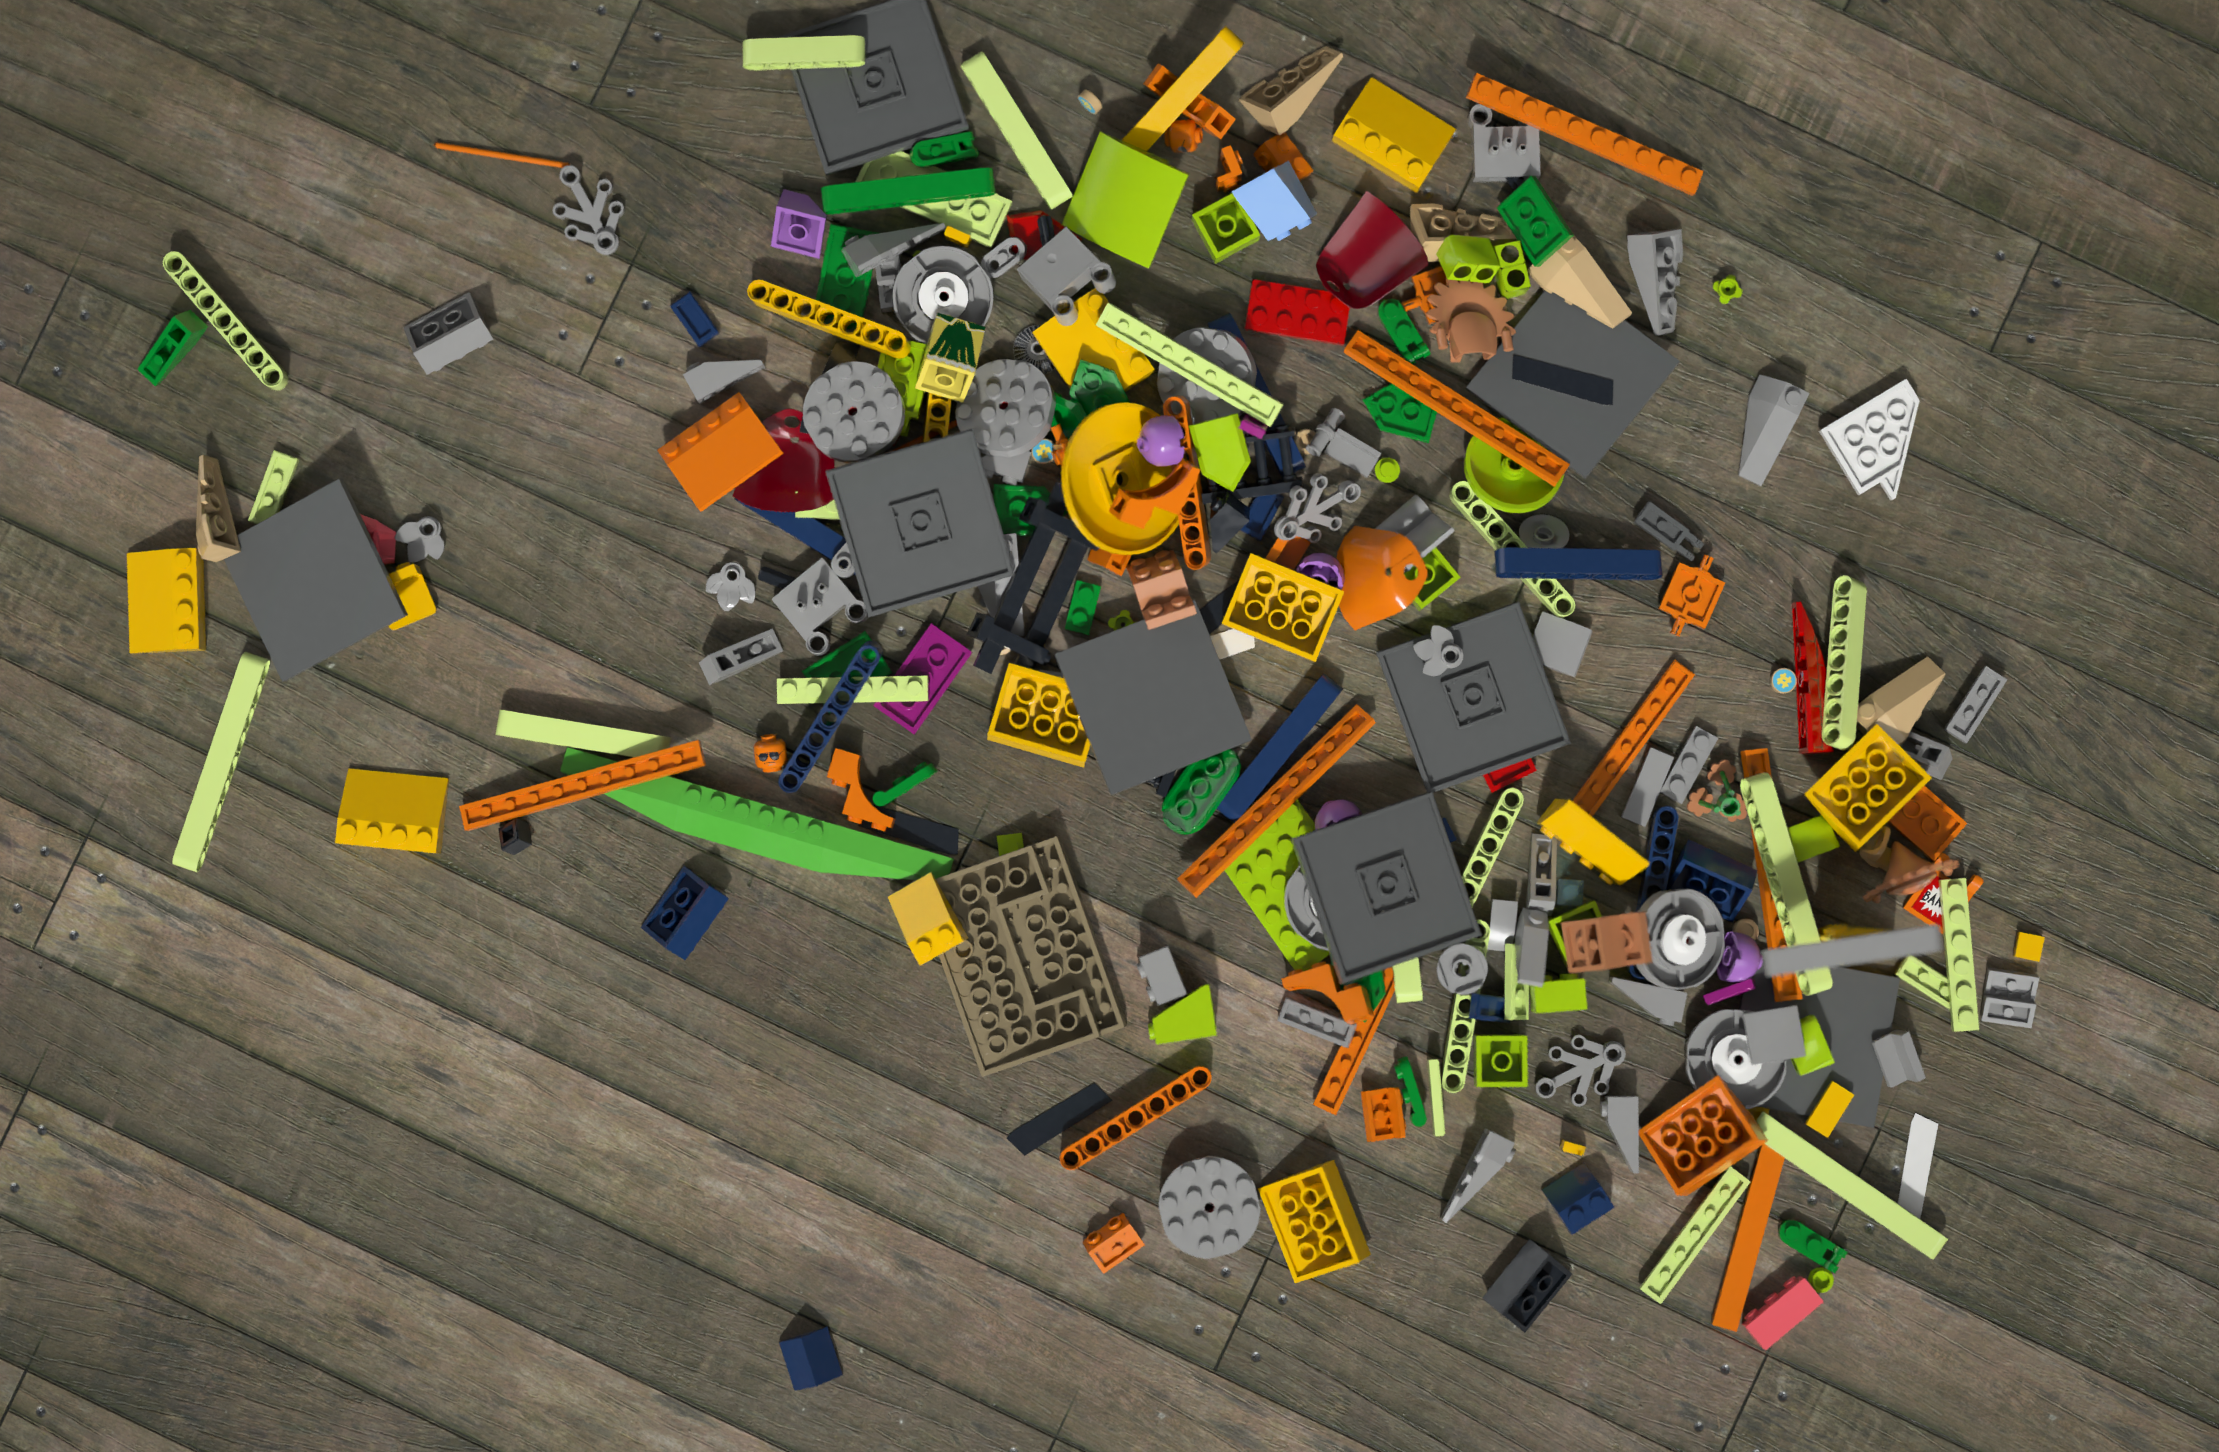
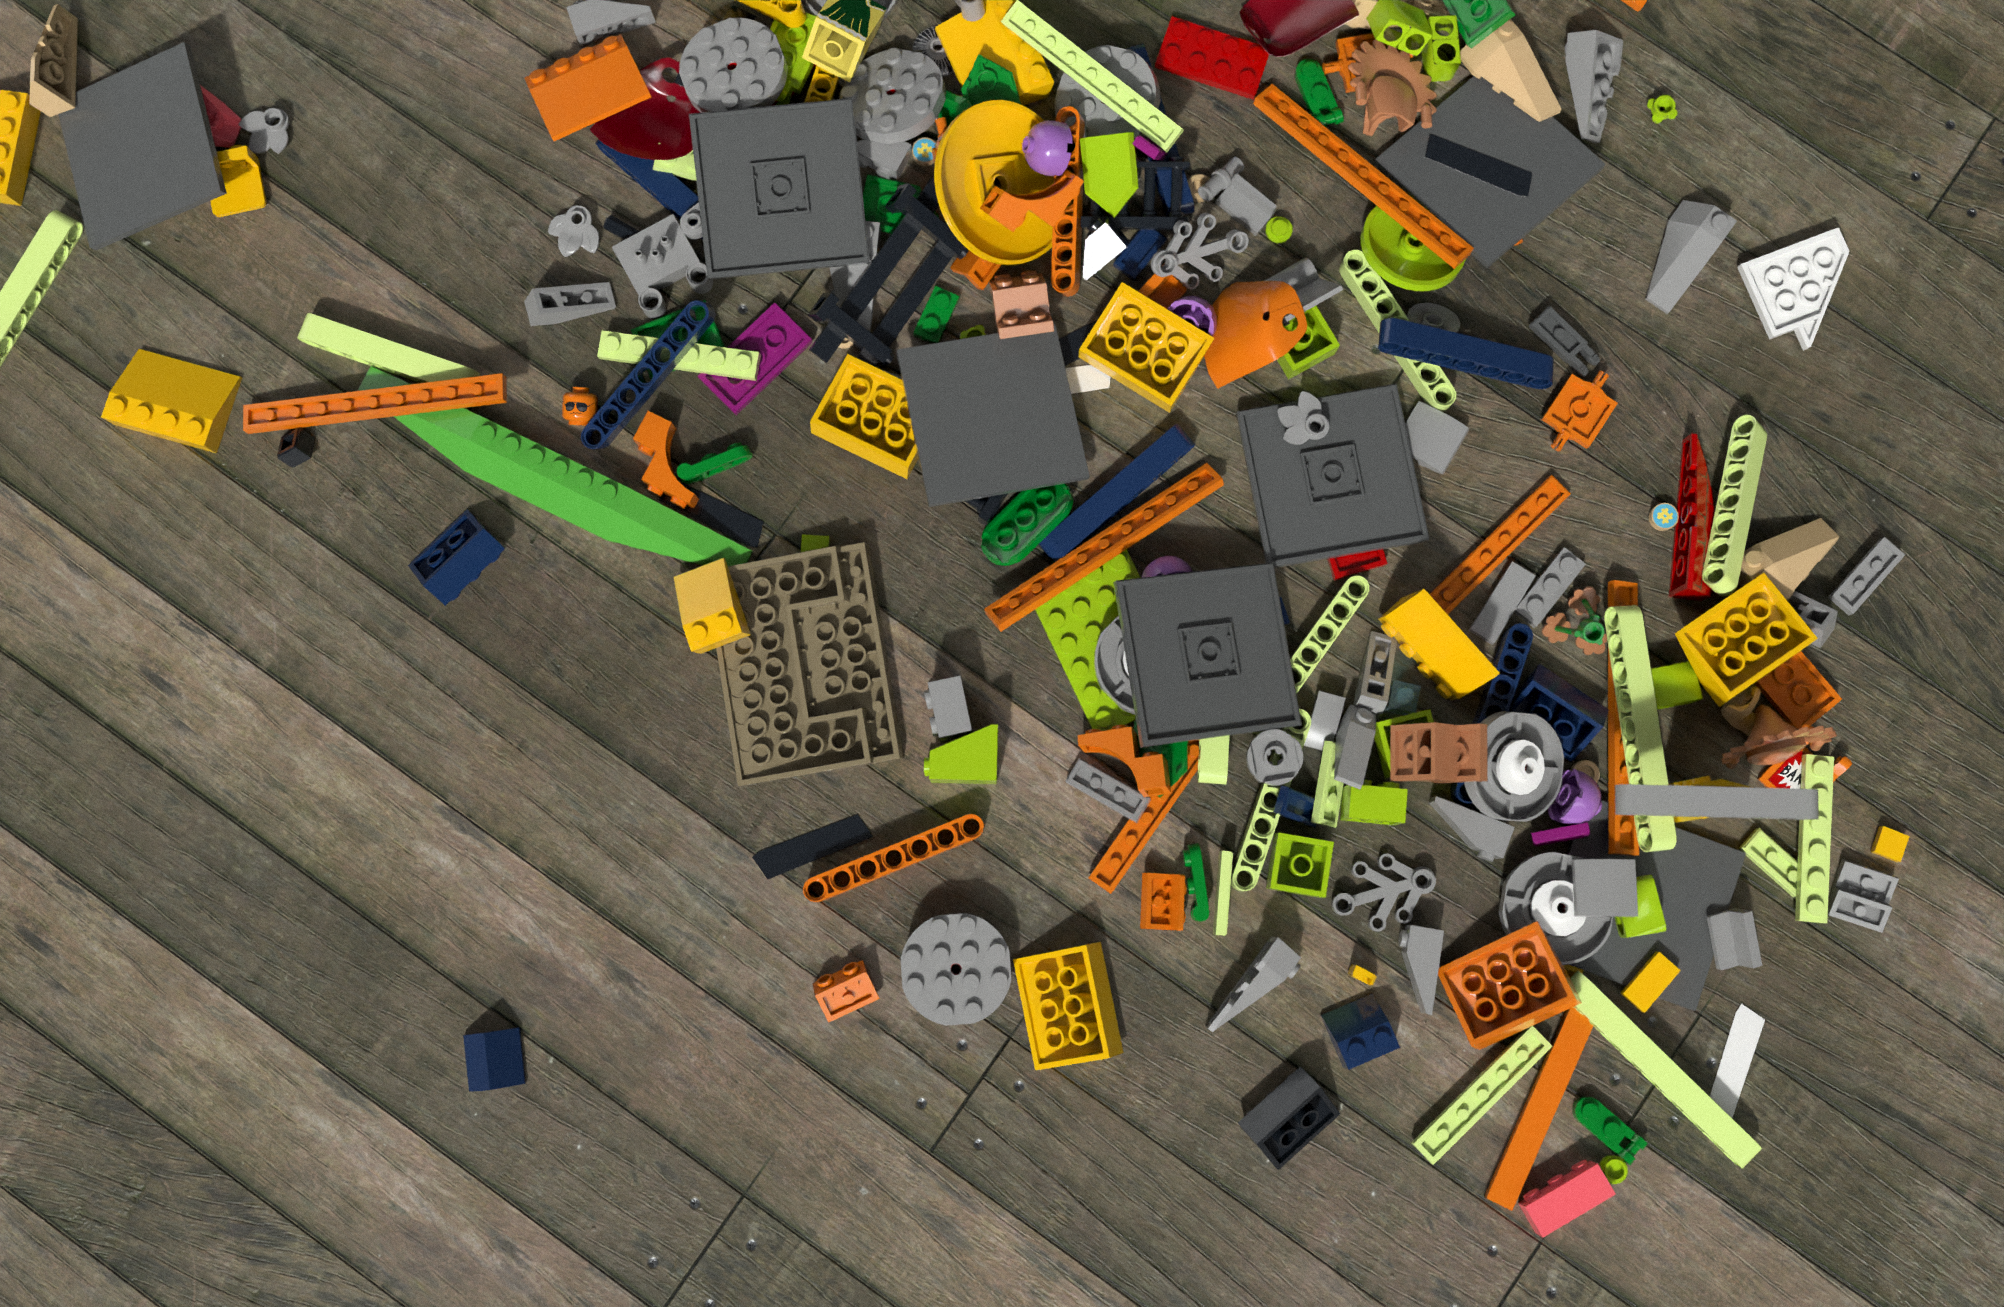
camera: 10 degrees right, 5 degrees down
yellowish green tile [248,450,299,524] -> none
green tile [1363,383,1437,443] -> none

